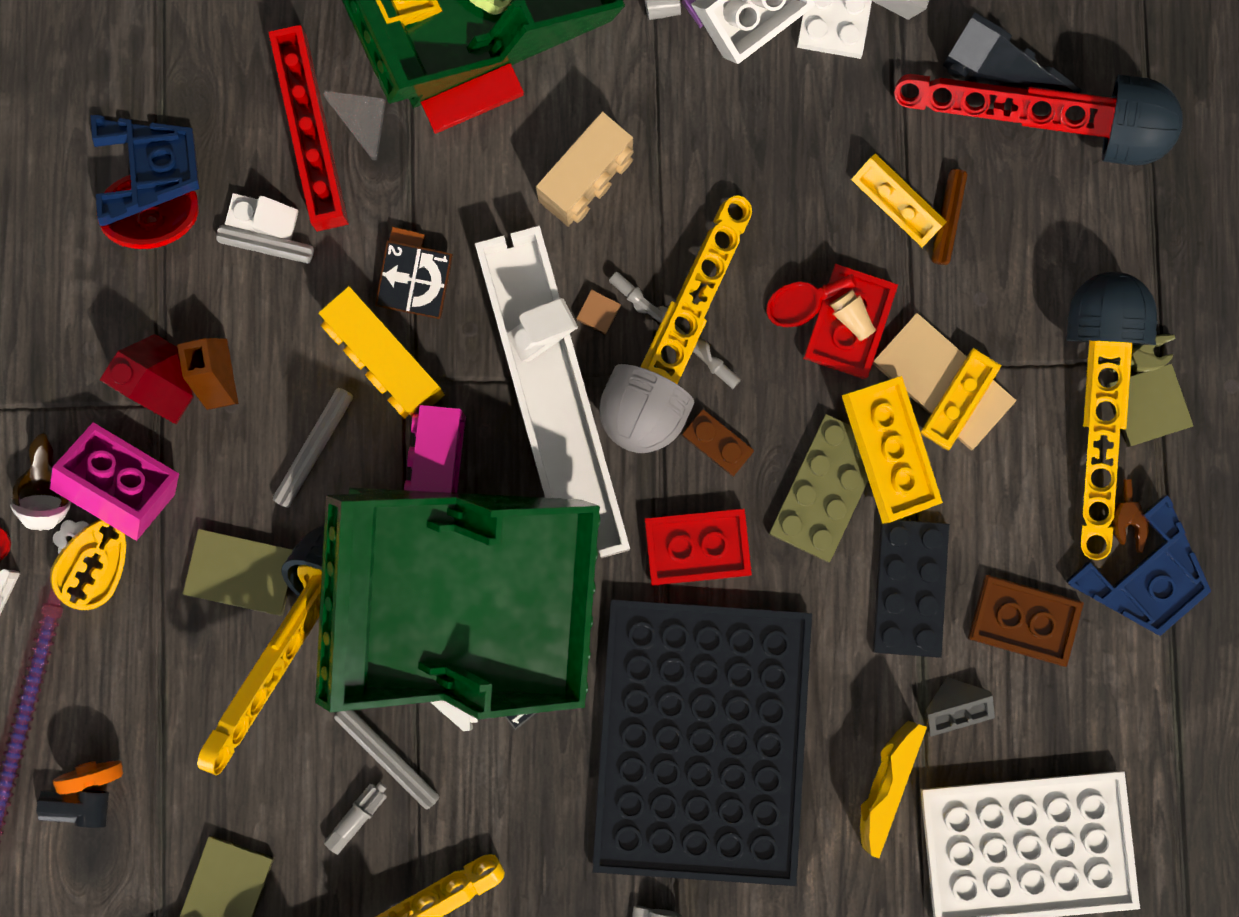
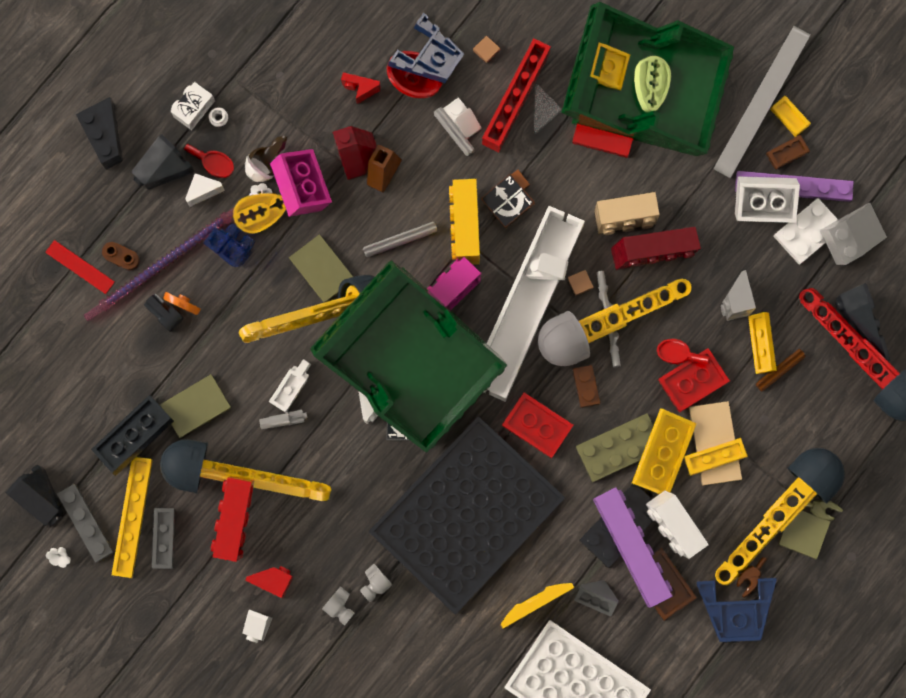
camera: 45 degrees right, 5 degrees down
light grey axle [334,710,439,810] -> none
tan cone [830,289,876,341] -> none
none -> clear blue hips [203,223,256,268]
none -> white hinge [269,359,311,413]
none -> red slope [341,72,381,104]
none -> medium nougat tile [473,36,500,63]
none -> medium lavender brick [593,487,673,608]
none -> dark red wedge [611,227,701,270]
none -> white brick [646,491,709,559]
none -> light grey slope [721,270,756,321]

